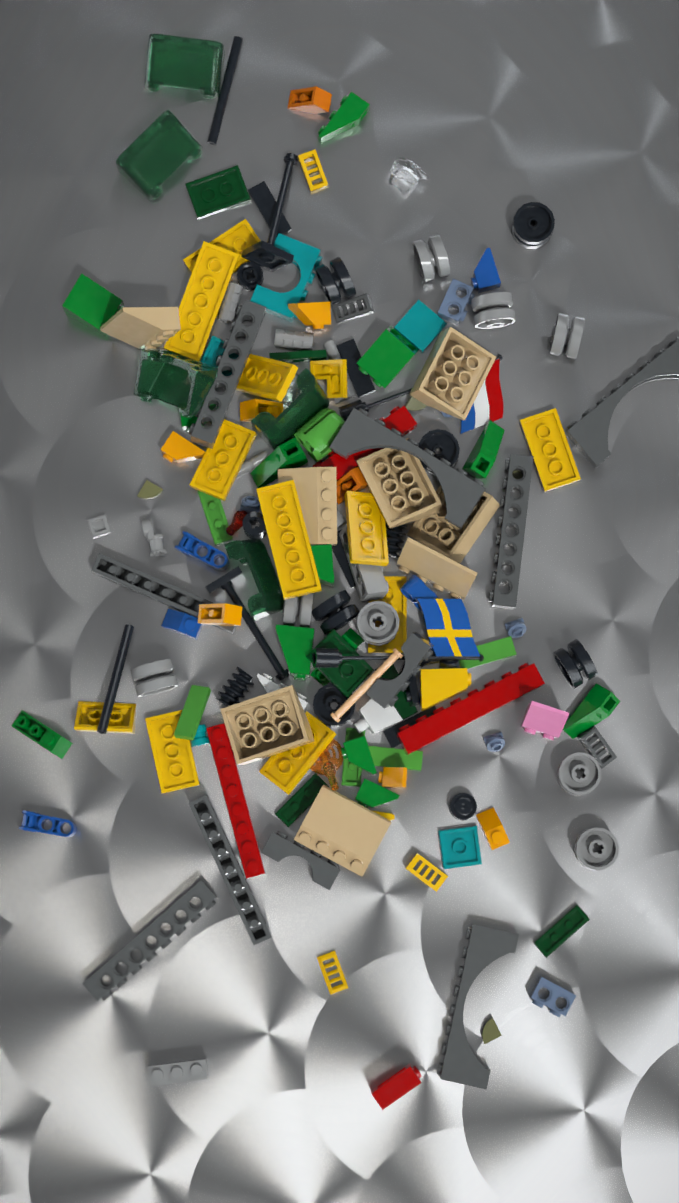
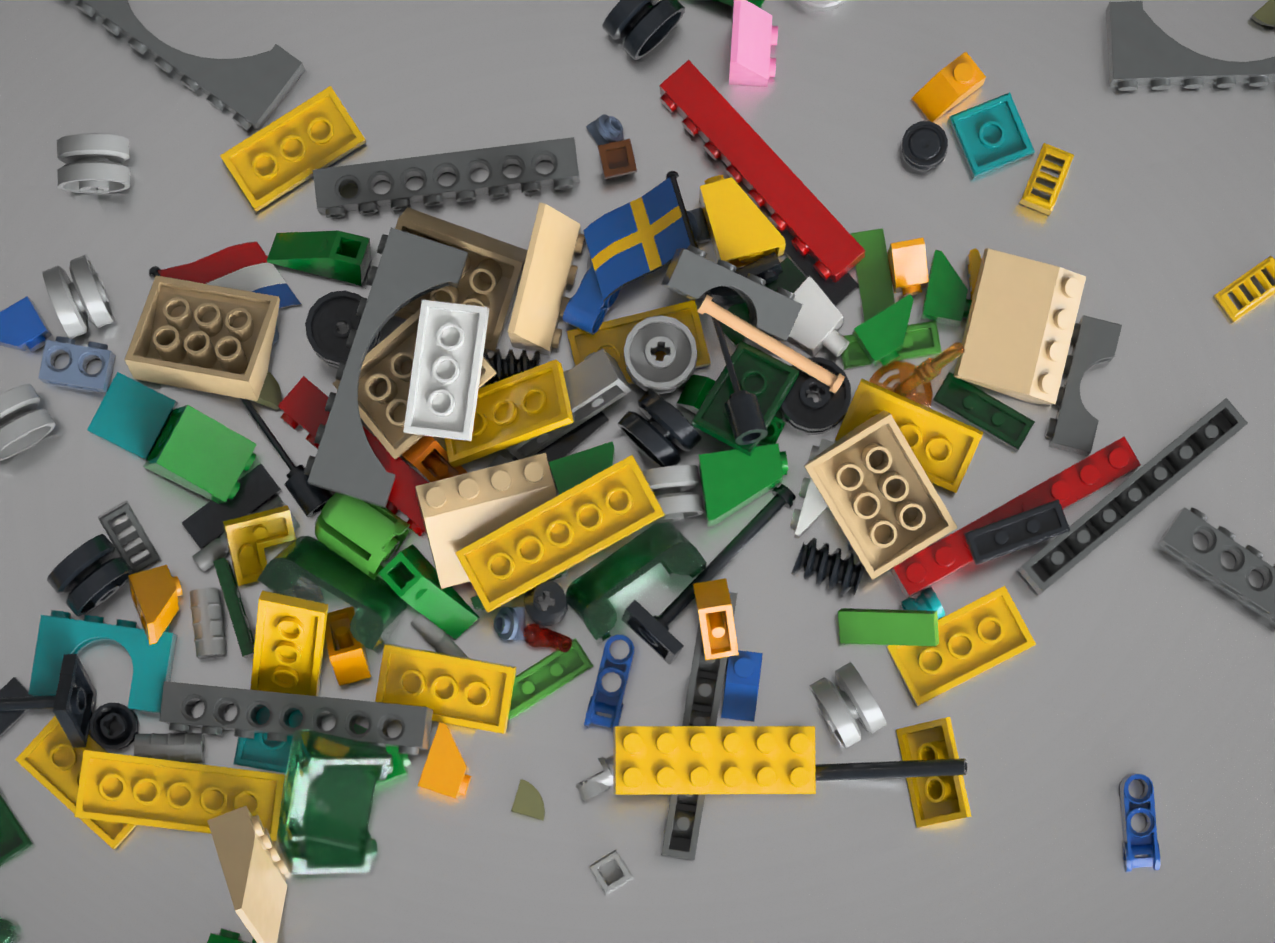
camera: 100 degrees left, 0 degrees up
green slope [12,710,73,759] -> none
bright green tile [459,636,517,669] -> none
sand blue plate [483,732,505,752] -> none
none -> white plate [403,300,489,441]
none -> reddish brown tile [598,139,637,179]
none -> yellow plate [613,726,816,795]
none -> black tile [963,499,1071,566]

